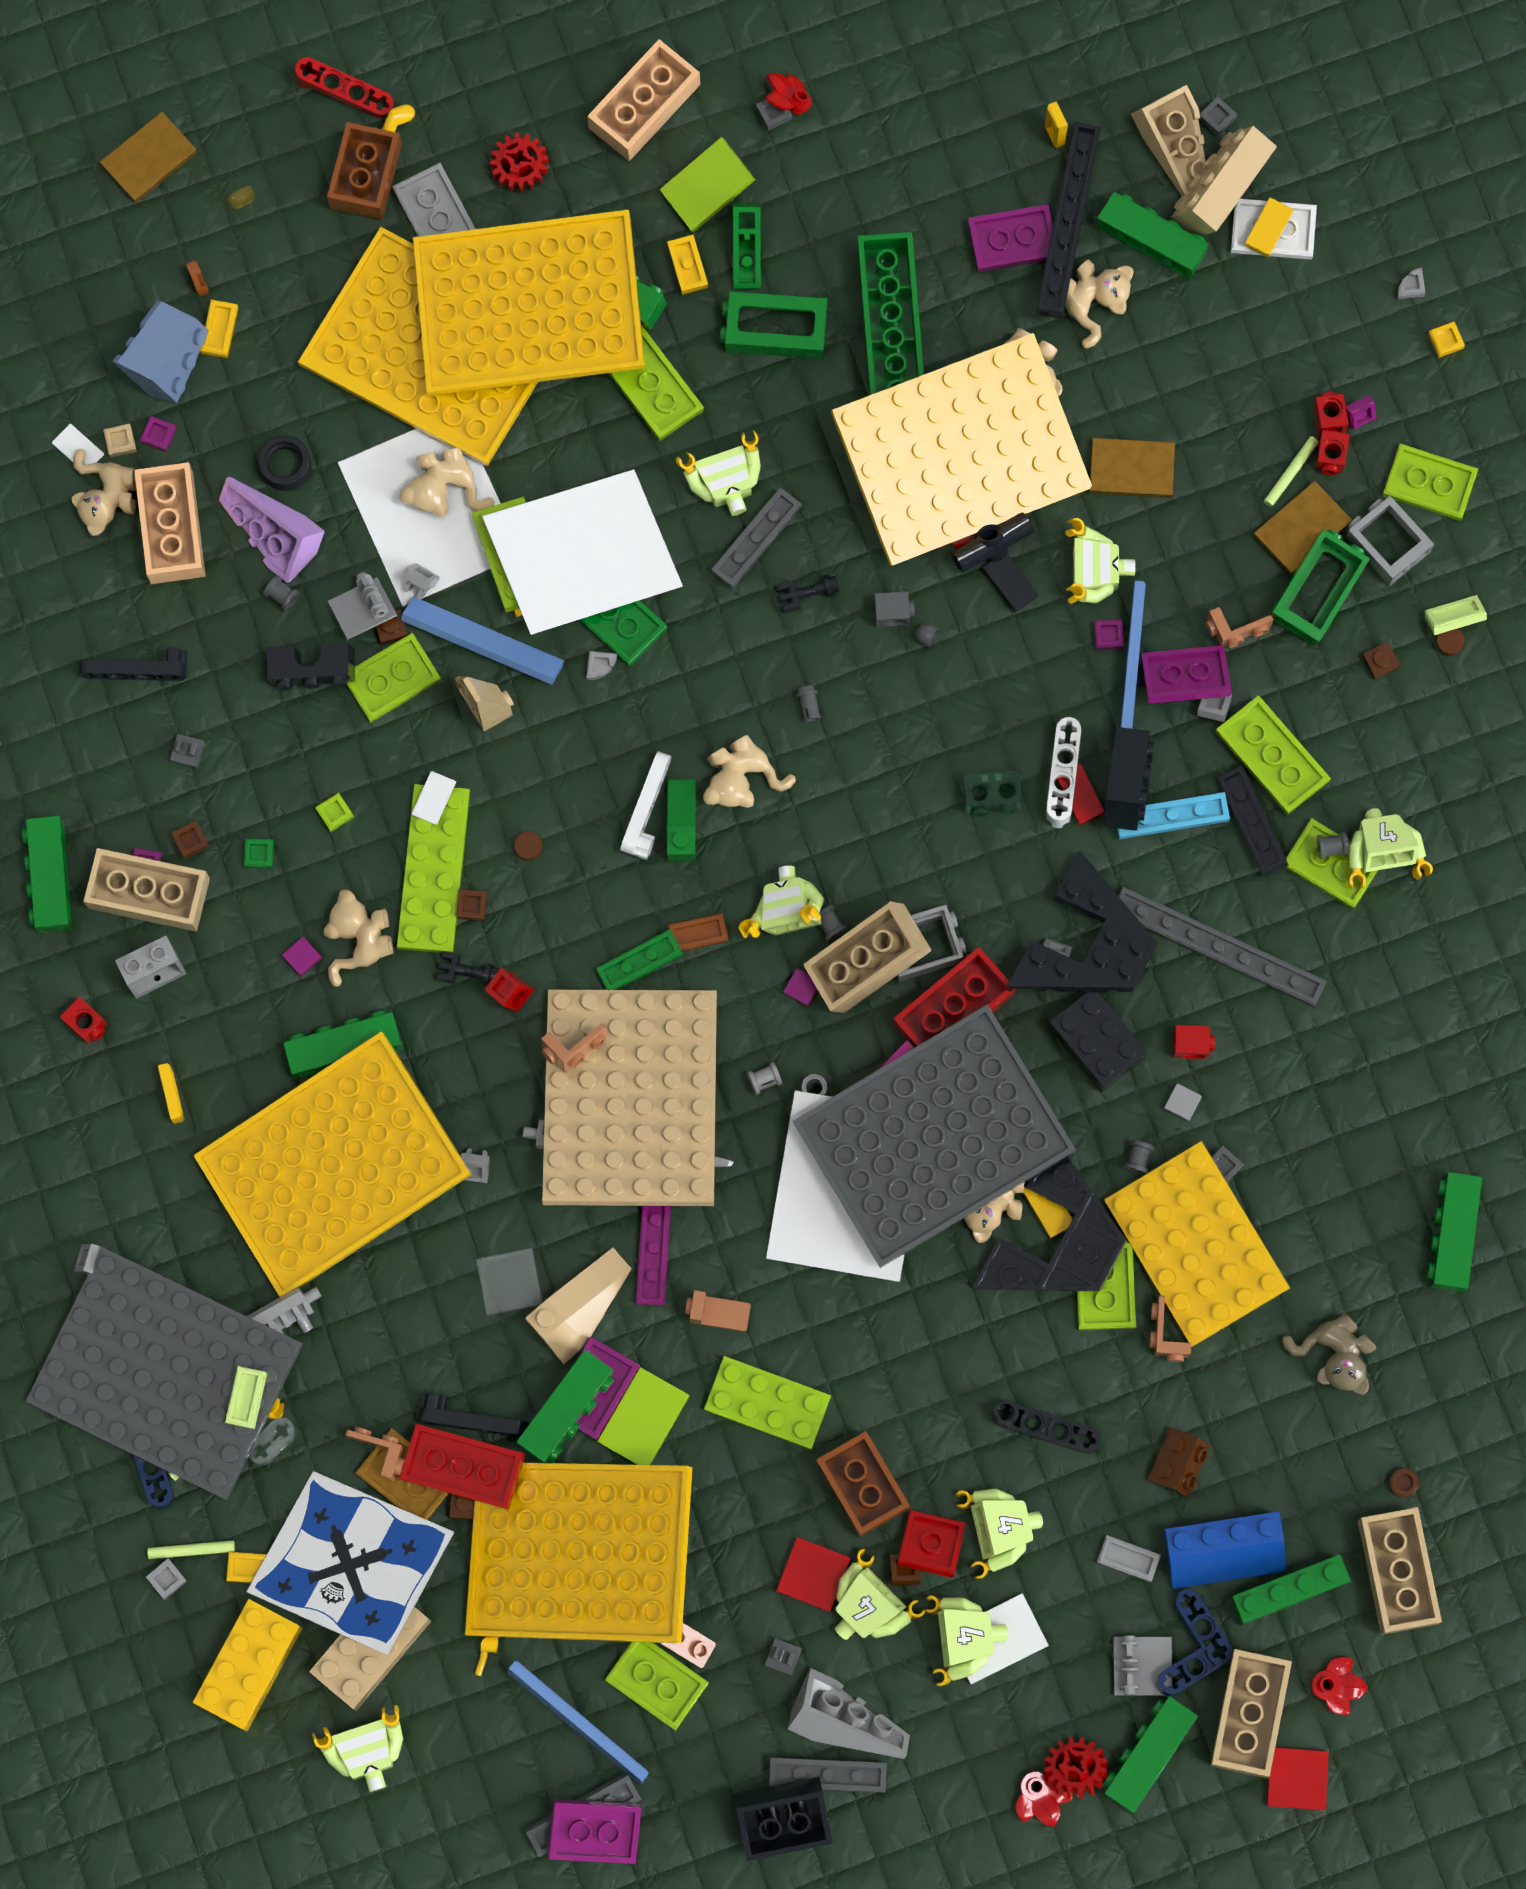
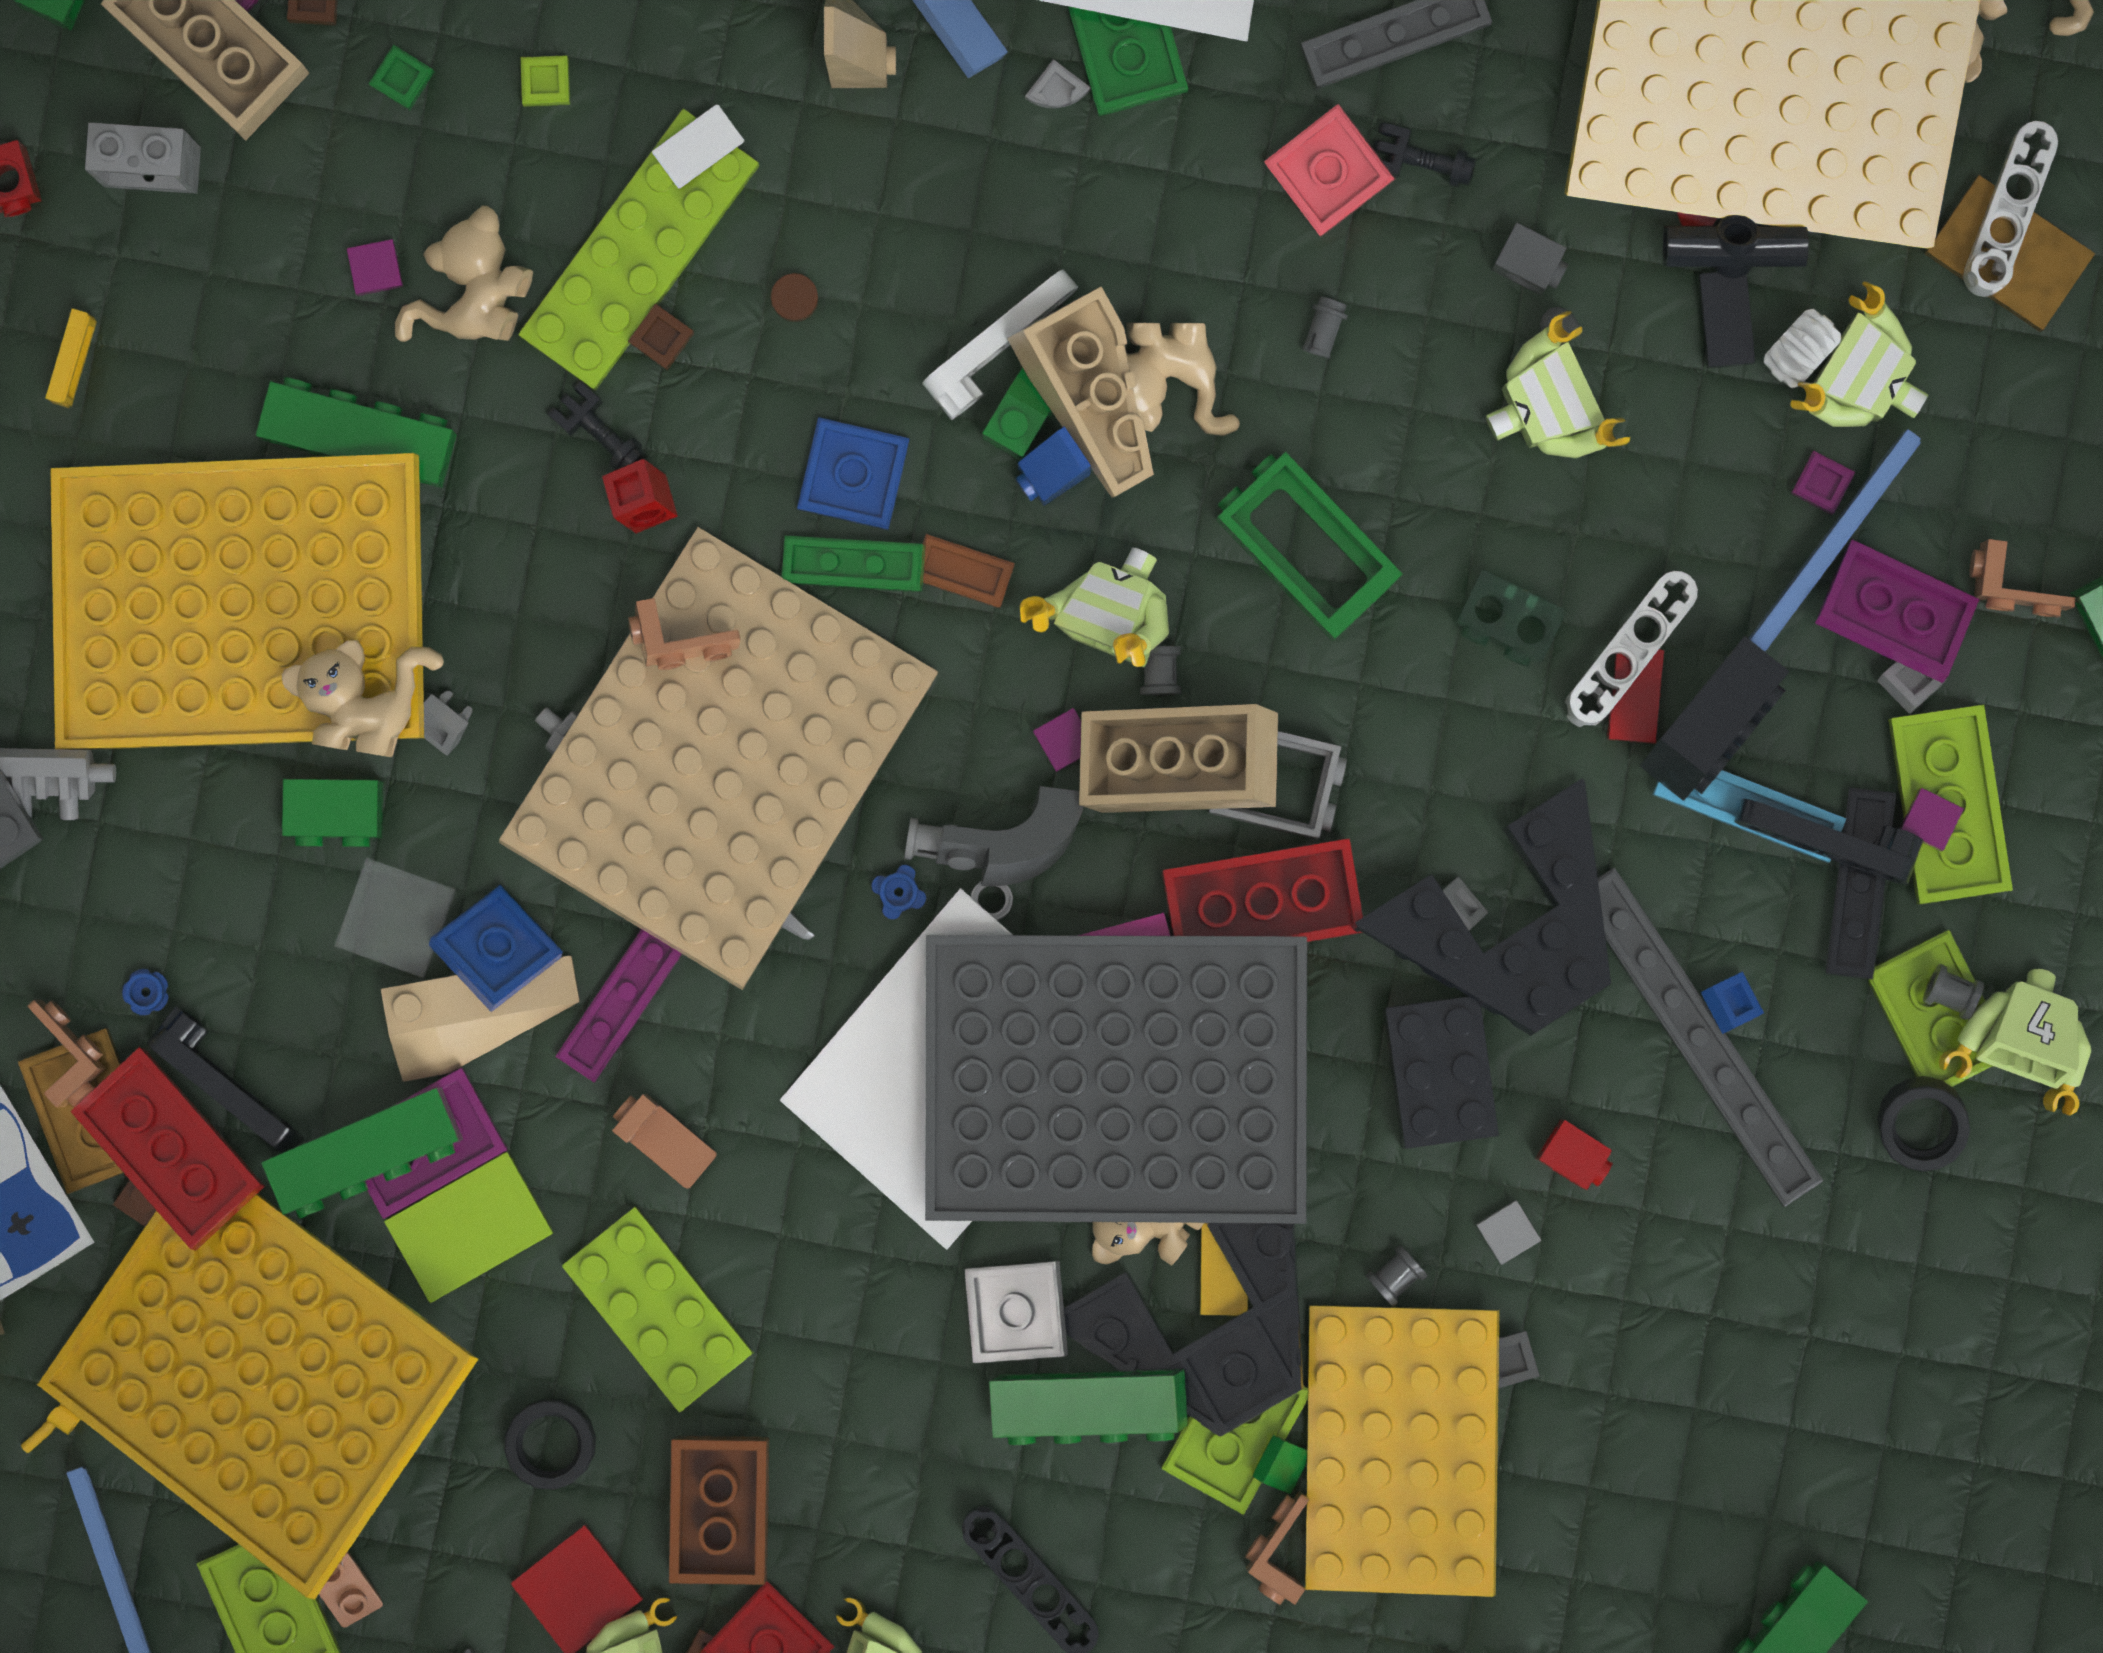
camera: 25 degrees right, 10 degrees up
none -> blue plate [122,969,169,1015]
none -> tan animal [282,640,444,757]
none -> green brick [282,779,383,847]
none -> blue tile [428,885,563,1012]
none -> black tyre [504,1398,596,1490]
none -> blue tile [797,417,910,531]
none -> blue plate [872,865,926,919]
none -> dark grey arch [936,786,1083,886]
none -> light grey tile [965,1261,1068,1363]
none -> green brick [989,1369,1188,1445]
none -> tan wedge [1007,286,1154,498]
none -> blue slope [1015,426,1091,506]
none -> green piece [1216,452,1403,642]
none -> green tile [1252,1434,1307,1494]
none -> coral tile [1264,104,1396,236]
none -> yellowish green torso [1486,311,1630,458]
none -> blue plate [1701,971,1764,1034]
none -> black beam [1734,799,1924,885]
none -> white gear [1764,309,1841,388]
none -> black tyre [1877,1076,1970,1172]
none -> magenta tile [1899,788,1964,851]
none -> white beam [1963,121,2058,297]

